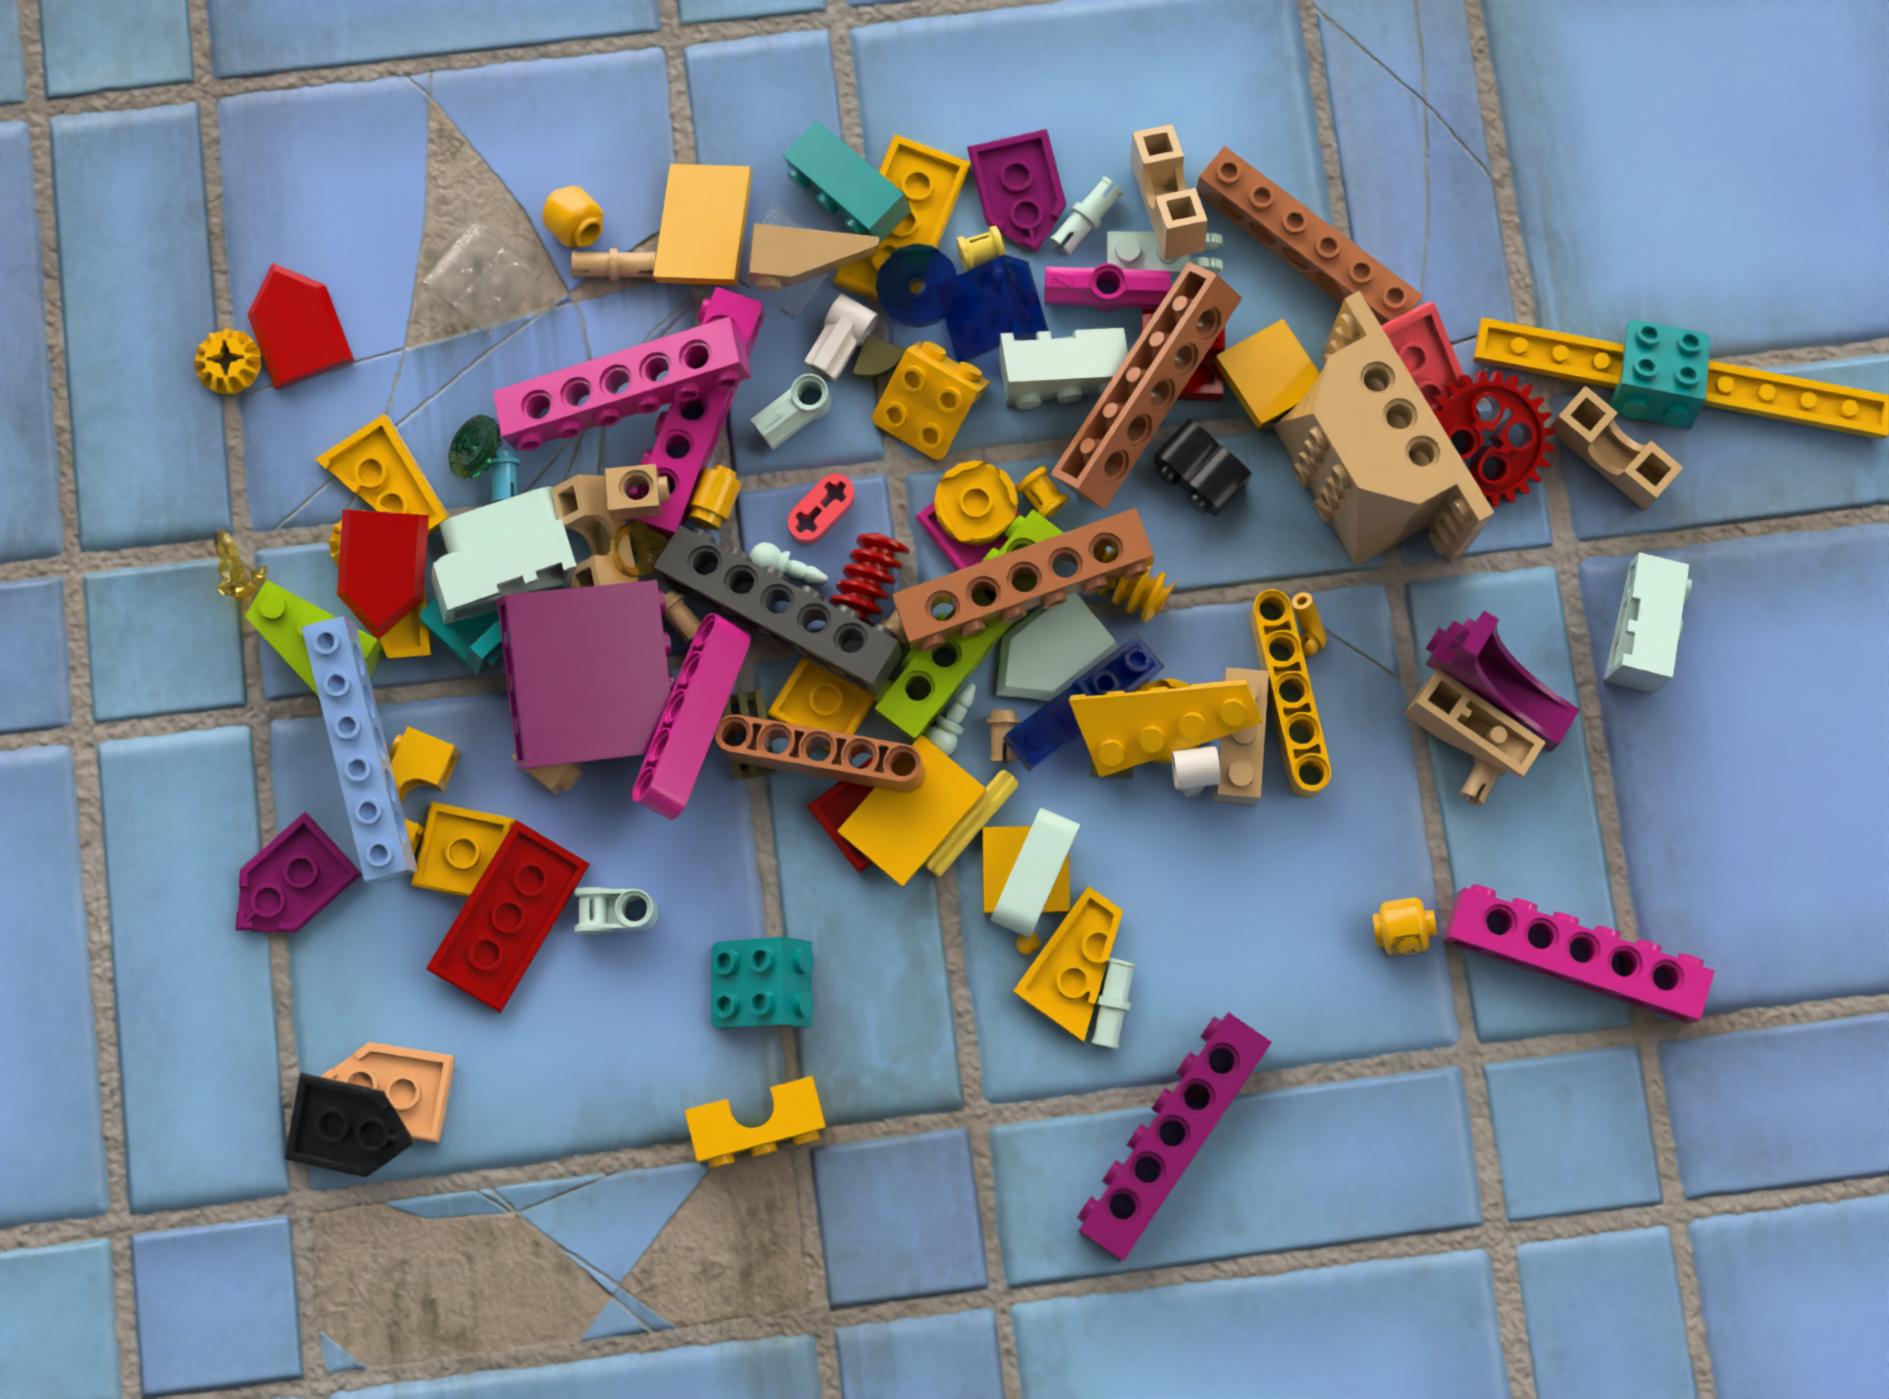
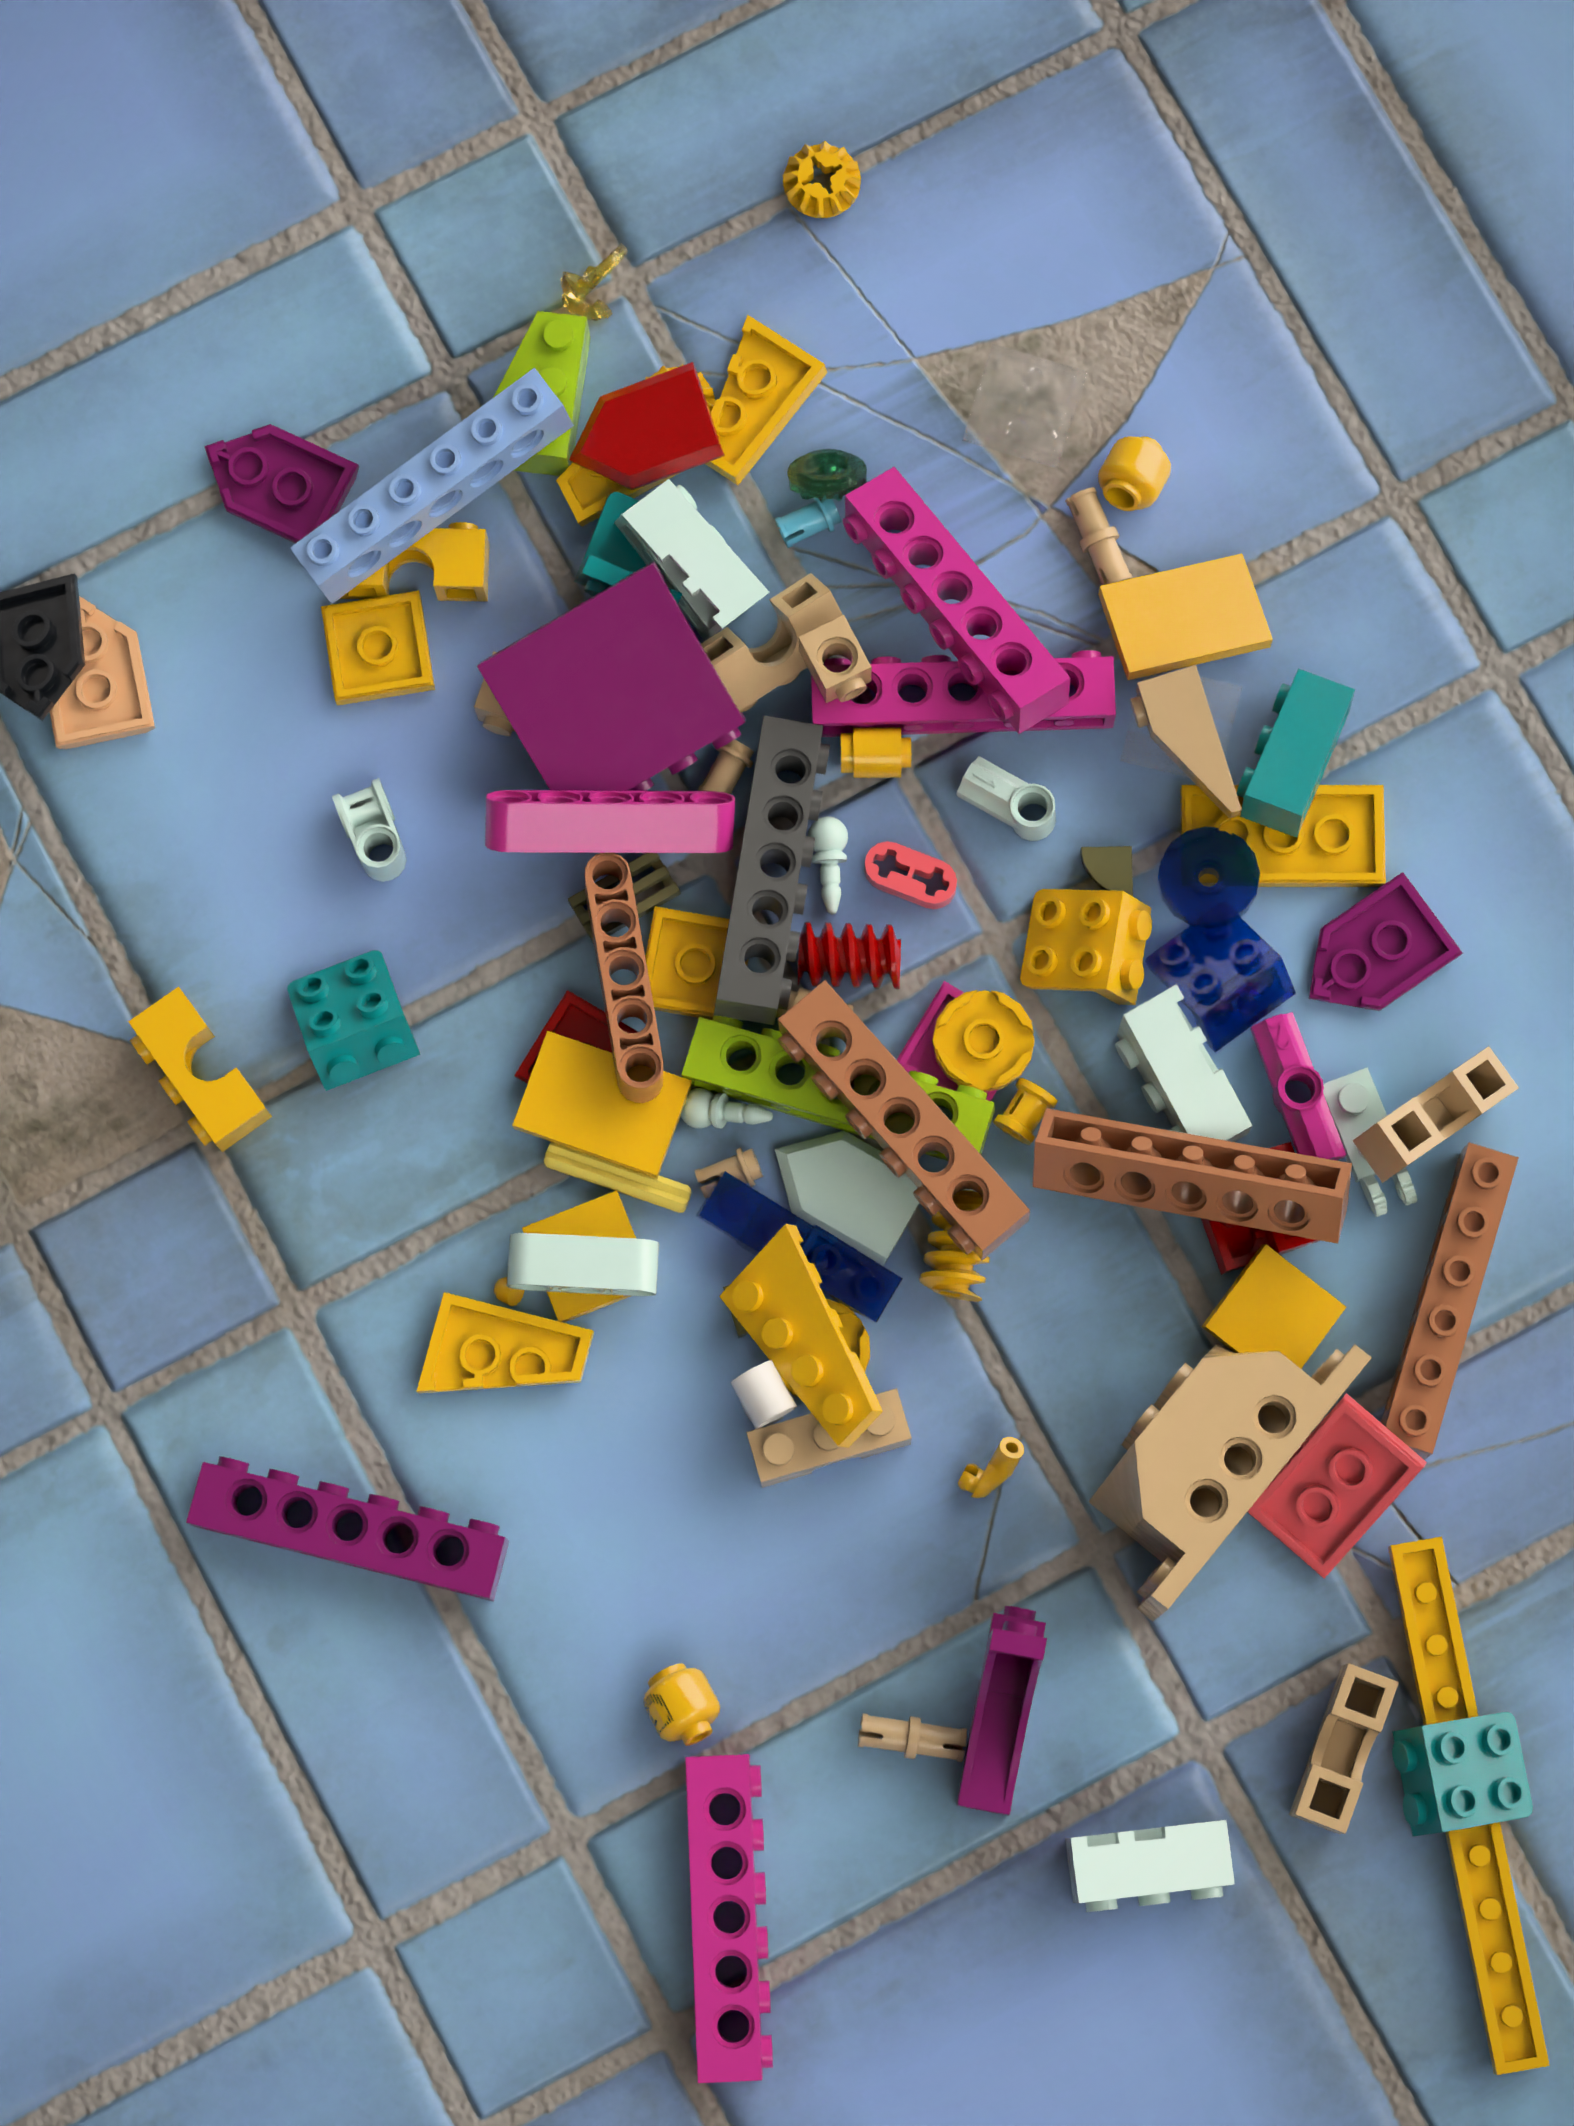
camera: 75 degrees right, 0 degrees up
red tile [247,263,355,390] -> none
red tile [425,820,590,1013] -> none
light aqua beam [439,487,568,554] -> none
clear yellow piece [610,520,668,578] -> none
white piece [804,294,879,383] -> none
light yellow bush [956,226,1007,273] -> none
light aqua pin [1050,177,1123,256] -> none
light aqua pin [1091,958,1136,1049] -> none
black brick [1154,419,1252,517] -> none
yellow beam [1249,589,1331,798] -> none
tan slope [1403,669,1546,778] -> none
red gear [1432,371,1556,507] -> none

